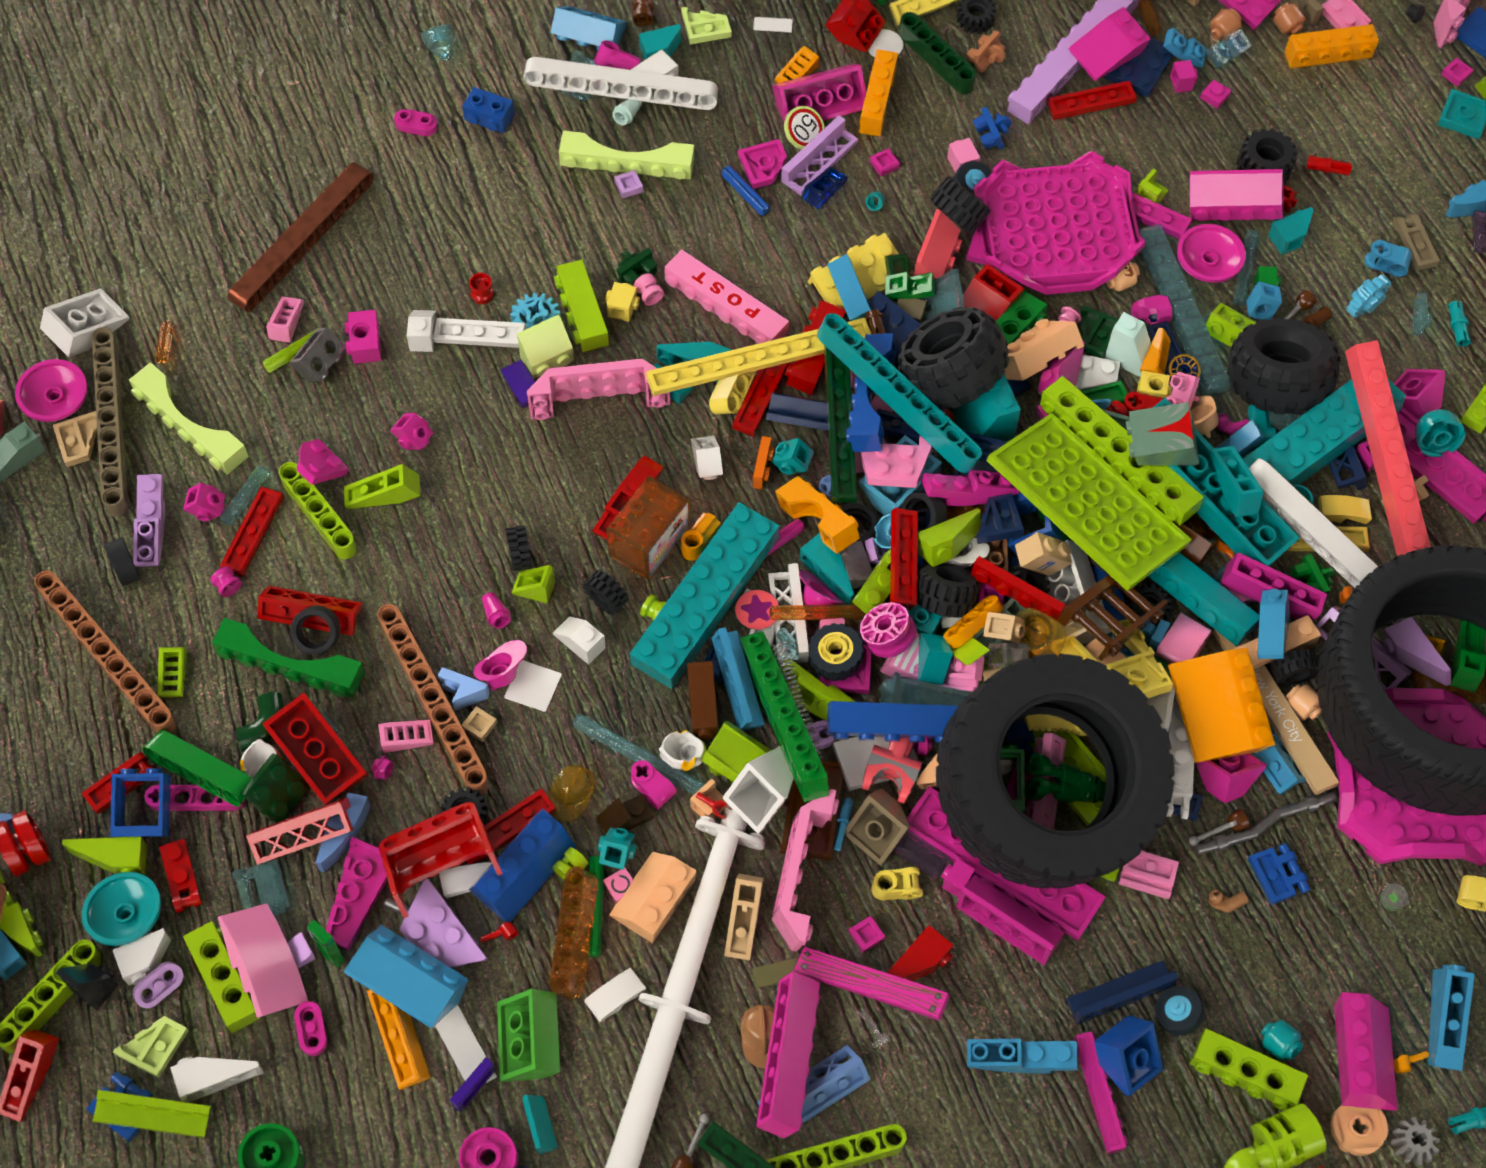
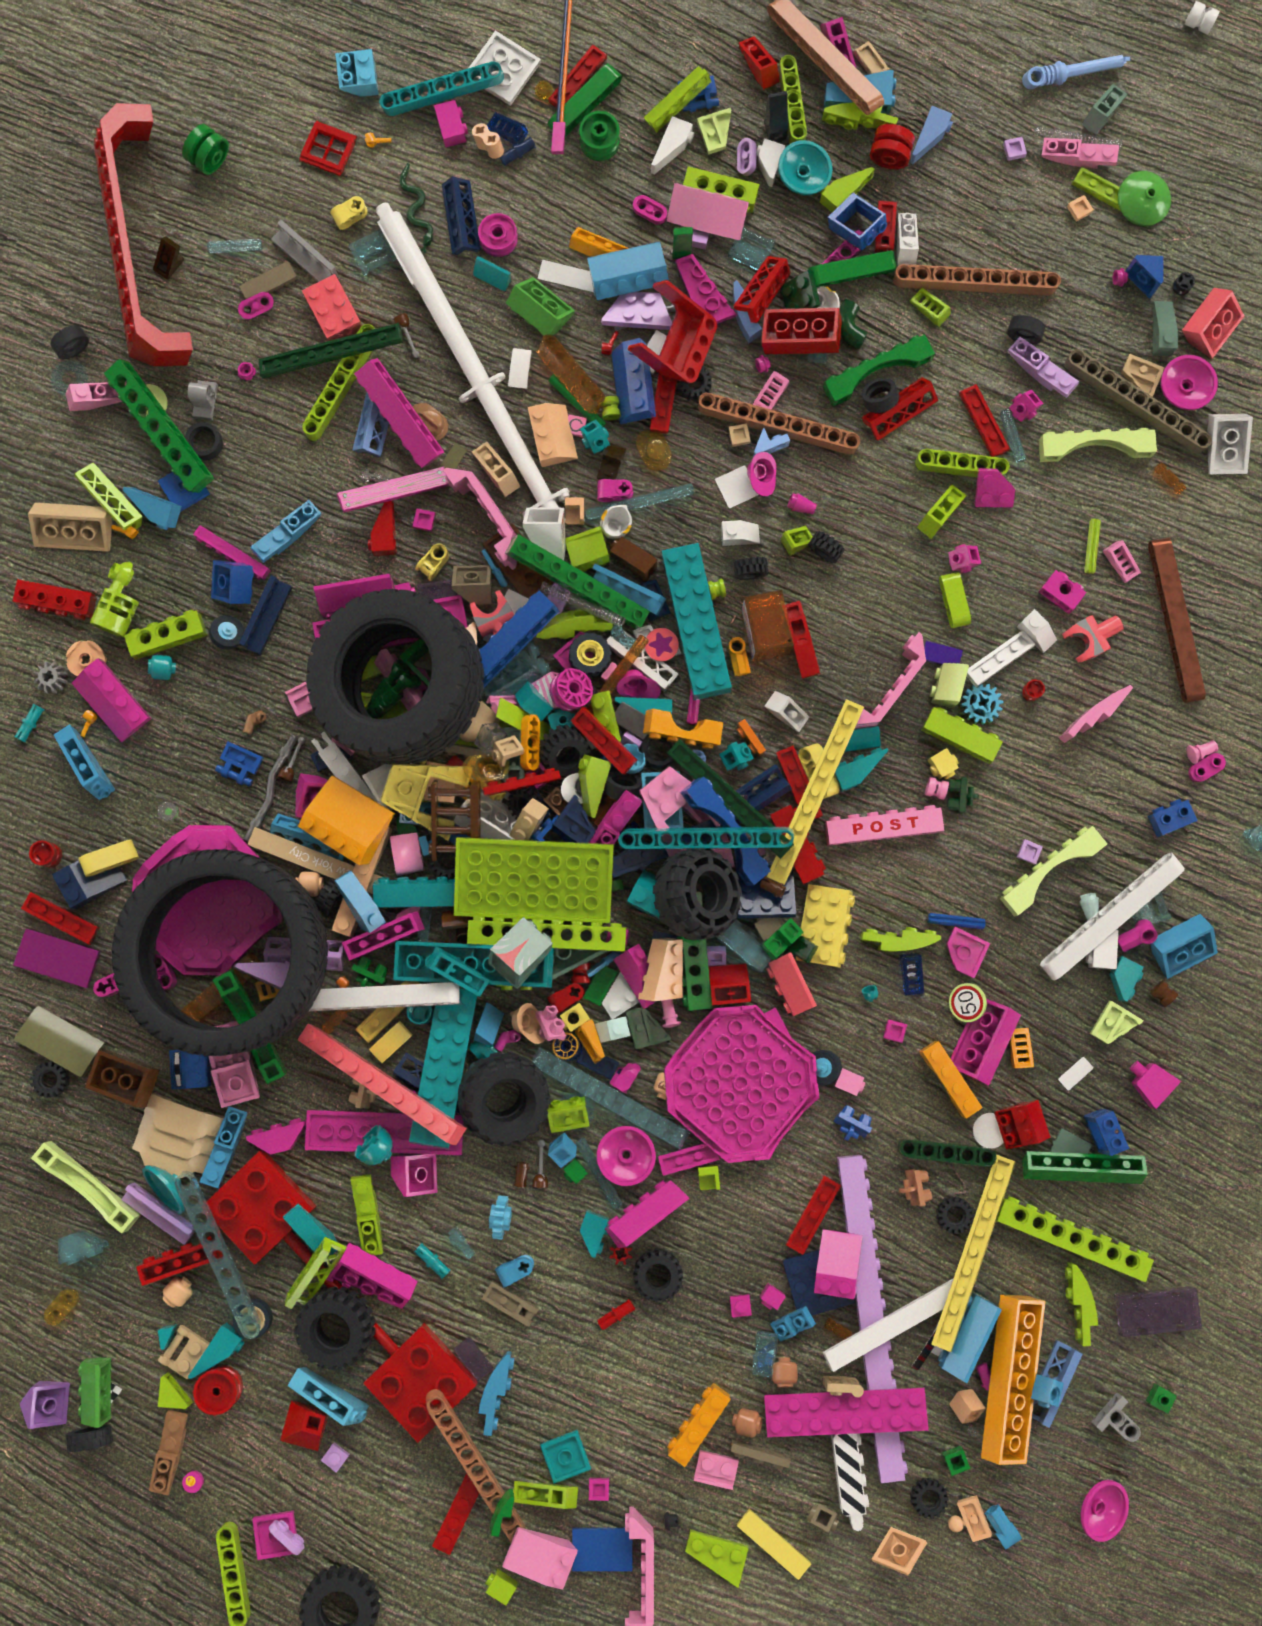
camera: 135 degrees right, 20 degrees up
red plate [159,839,203,913] -> none
dark pink wheel [210,566,242,597] -> none
flat silver brick [289,327,346,382] -> none
dark purple tile [450,1057,495,1112] -> none
red hand [696,792,731,819] -> none
lavender fence [781,115,858,196] -> none
dark azure tile [827,254,871,321] -> none
black tyre [930,176,991,233] -> none
none -> lime slope [860,927,941,952]
none -> white slope [896,213,919,267]
none -> lime beam [939,572,971,628]
none -> bright pink slope [1059,685,1133,743]
none -> coral connector [1062,615,1124,663]
none -> bright pink pin [1186,740,1218,764]

